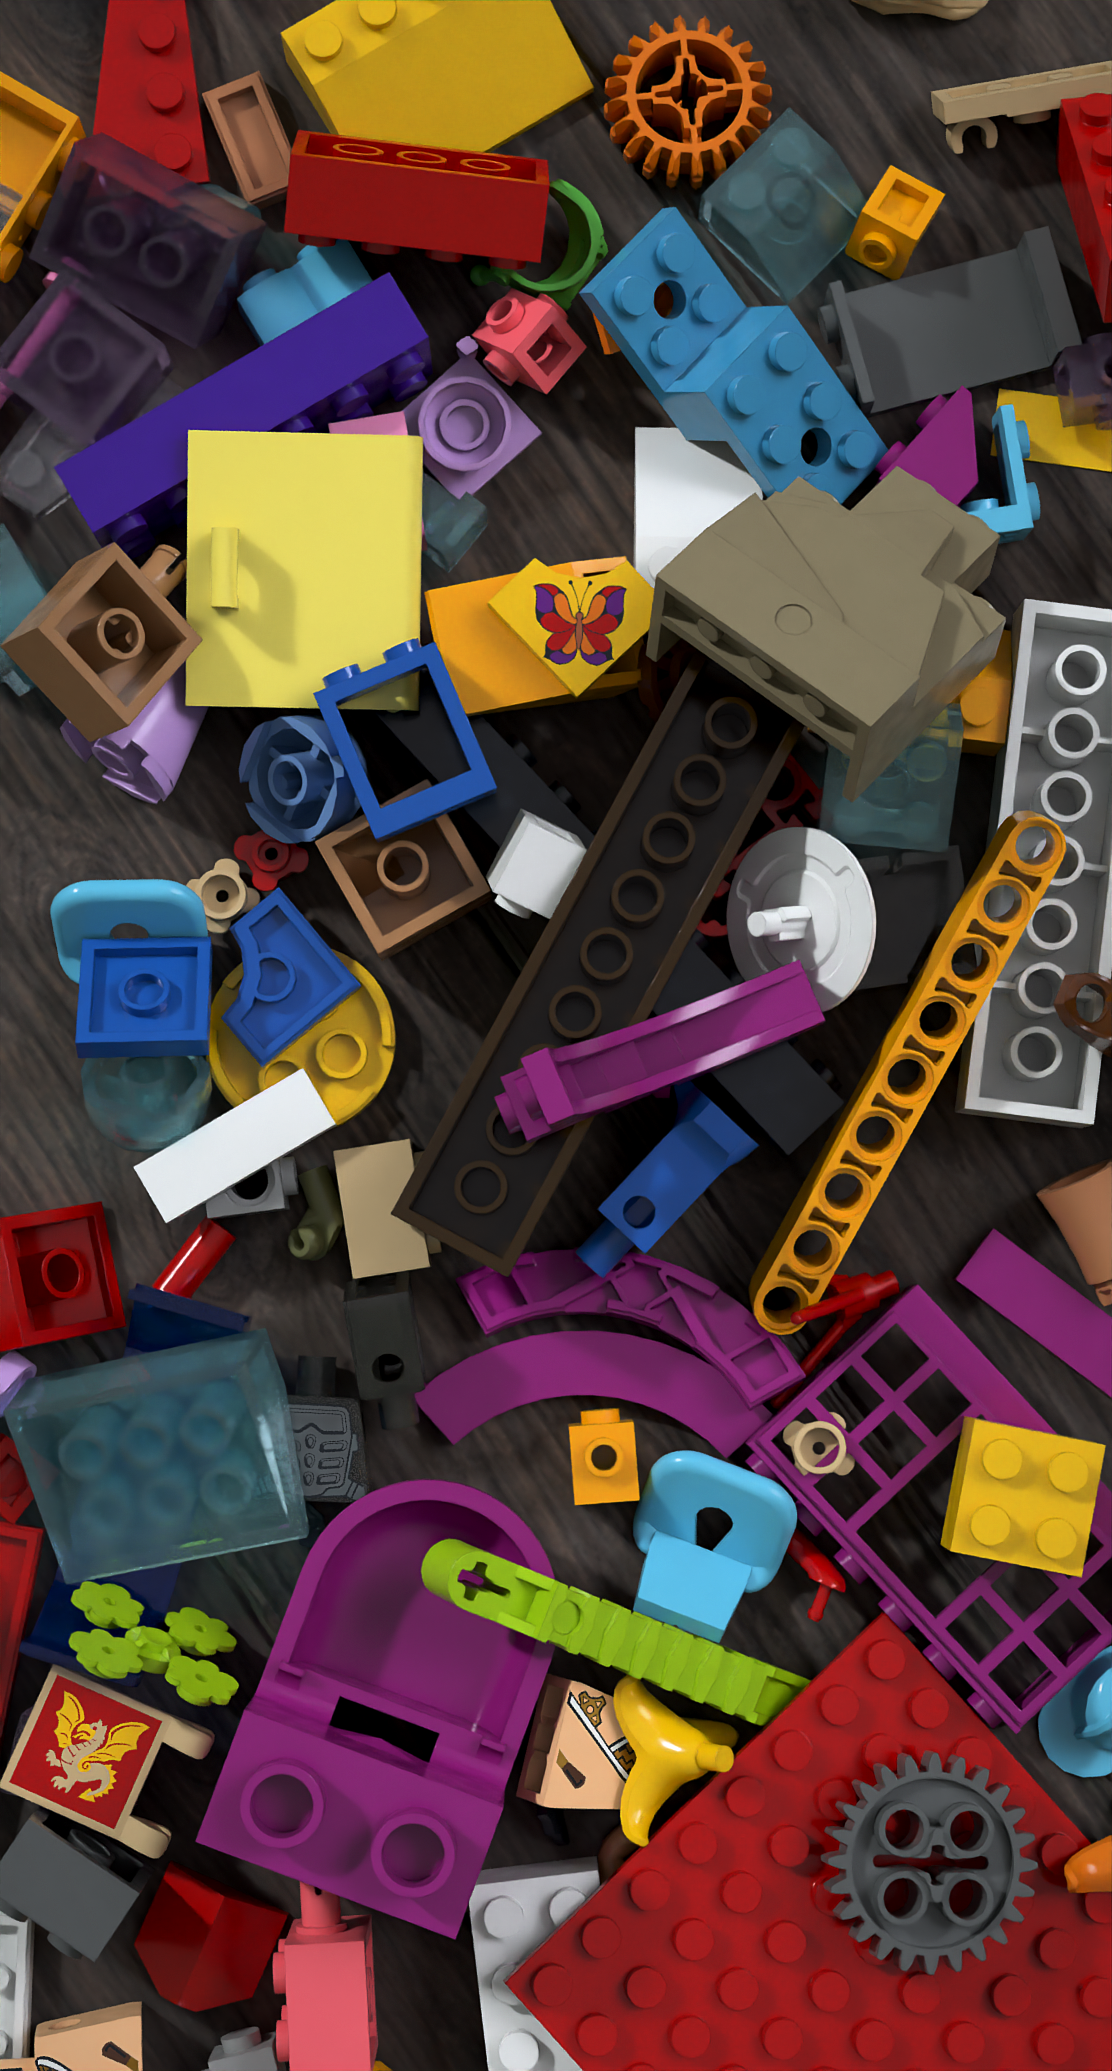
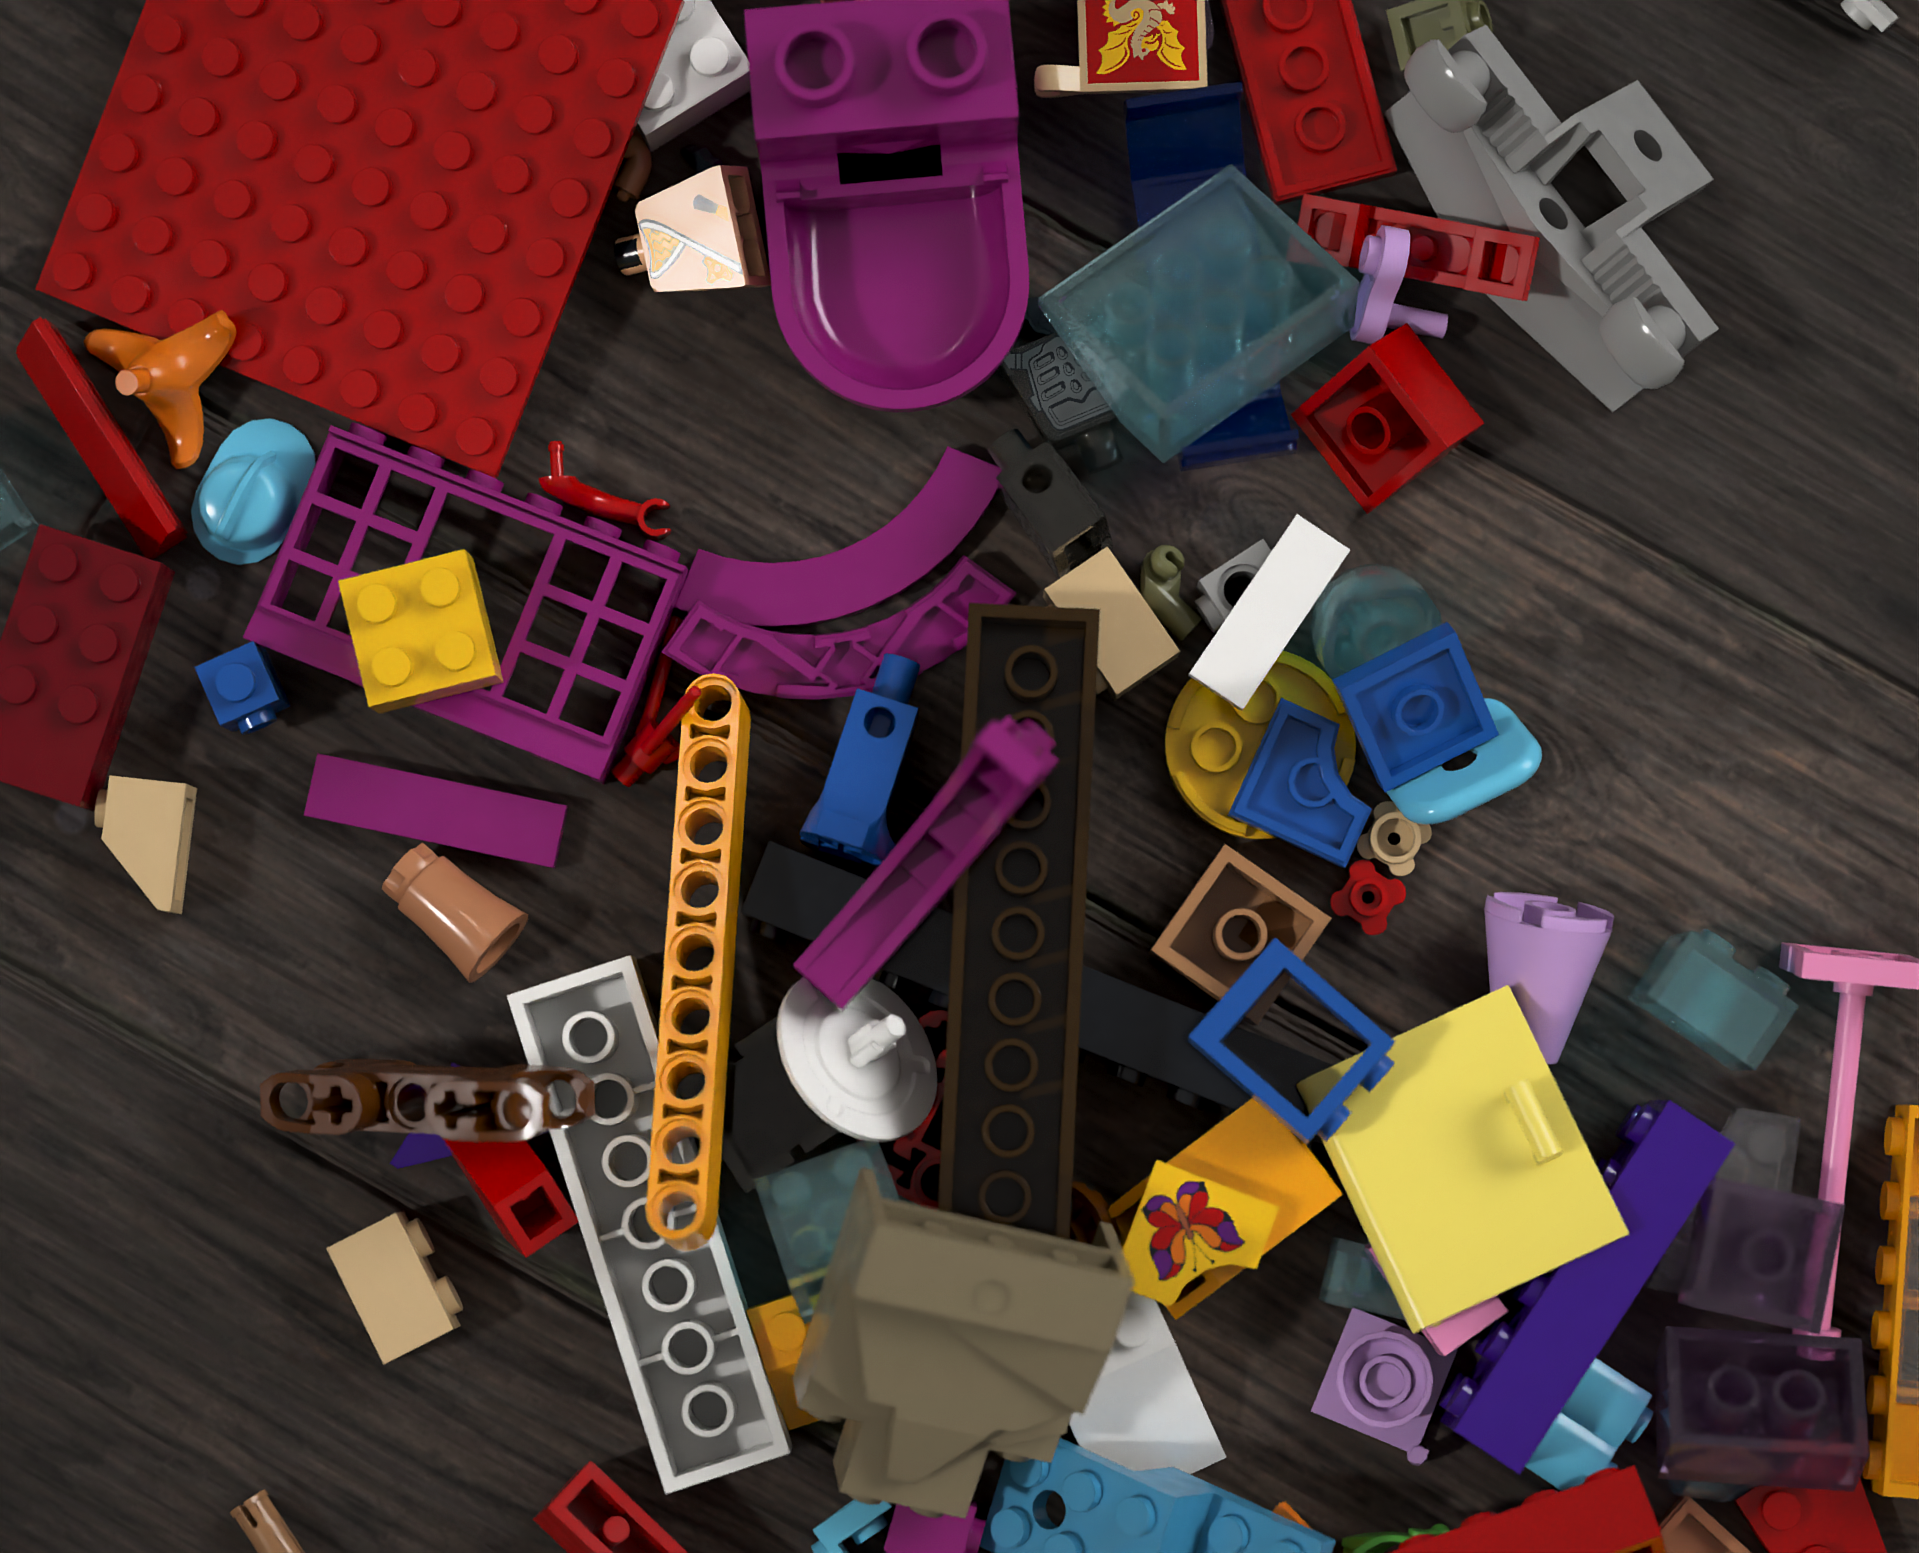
camera: 160 degrees right, 0 degrees up
medium nougat brick [0,542,203,742] -> none
lime plant [68,1581,239,1706] -> none
red hinge [143,1215,237,1320] -> none
medium blue cylinder [239,714,367,843] -> none
lime piece [421,1539,812,1726] -> none
coral brick [472,288,587,395] -> none
white brick [485,809,587,919] -> none
light orange brick [568,1408,640,1505] -> none
yellow piece [613,1674,739,1848] -> none
medium azure piece [633,1450,797,1643] -> none
tan plate [783,1412,855,1476] -> none
dark grey gear [821,1750,1038,1975] -> none

